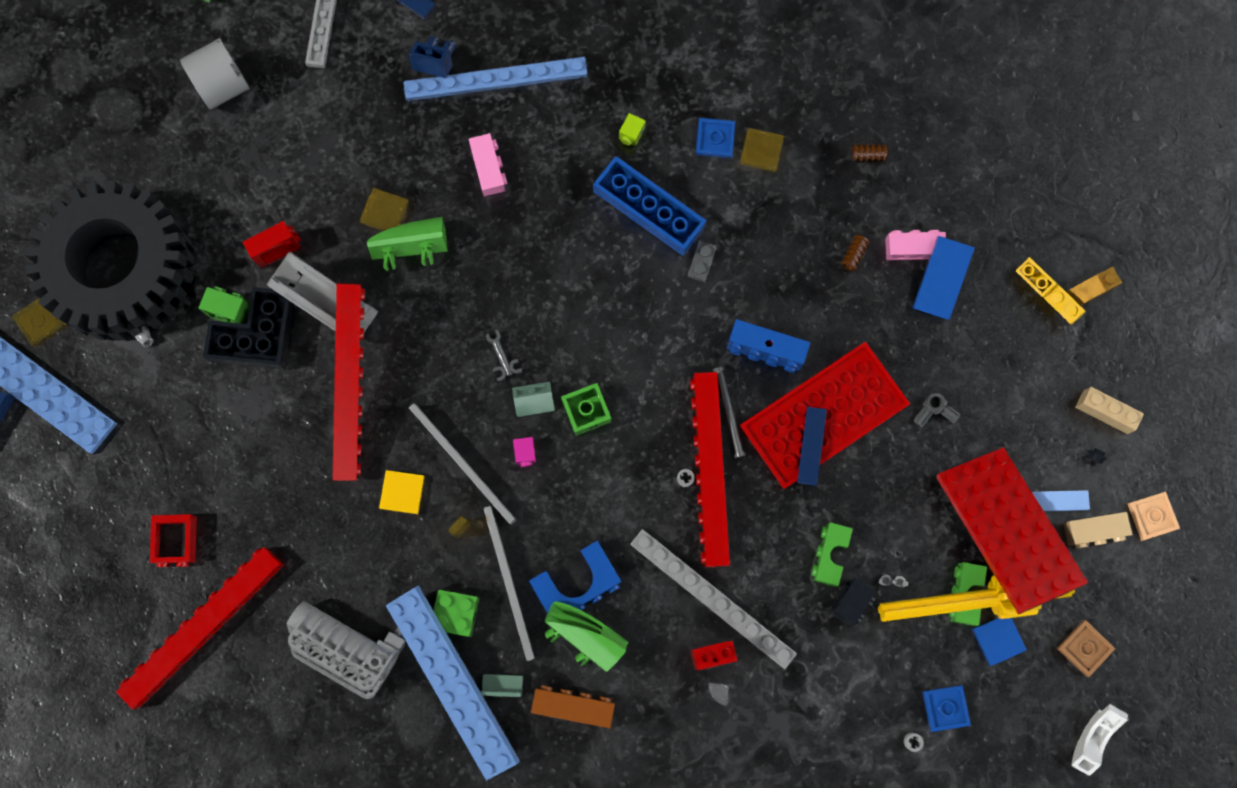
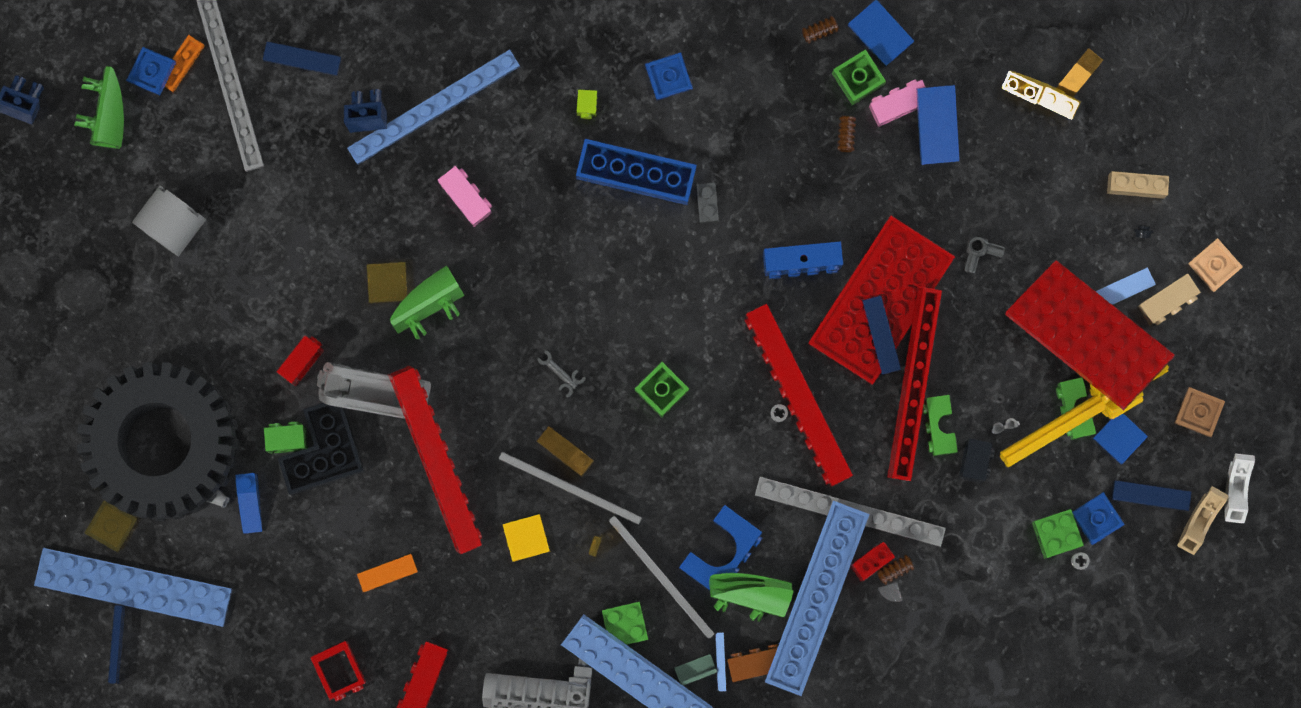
camera: 25 degrees left, 5 degrees up
sand green panel [512,382,555,417] -> none
dark pink brick [513,437,536,467] -> none
dark grey bar [713,367,746,458] -> none
clear yellow tile [740,128,784,172] -> none
none -> blue slope [235,473,263,534]
none -> orange tile [357,554,418,592]
none -> pearl gold slope [537,426,594,477]
none -> light blue tile [715,632,726,691]
none -> medium blue plate [765,501,869,696]
none -> bright green brick [832,49,886,105]
none -> blue tile [848,0,914,67]
none -> reddish brown piece [877,555,914,585]
none -> red brick [887,287,942,481]
none -> bright green brick [1032,509,1084,559]
none -> dark blue tile [1112,480,1191,511]
none -> tan arch [1177,486,1229,555]

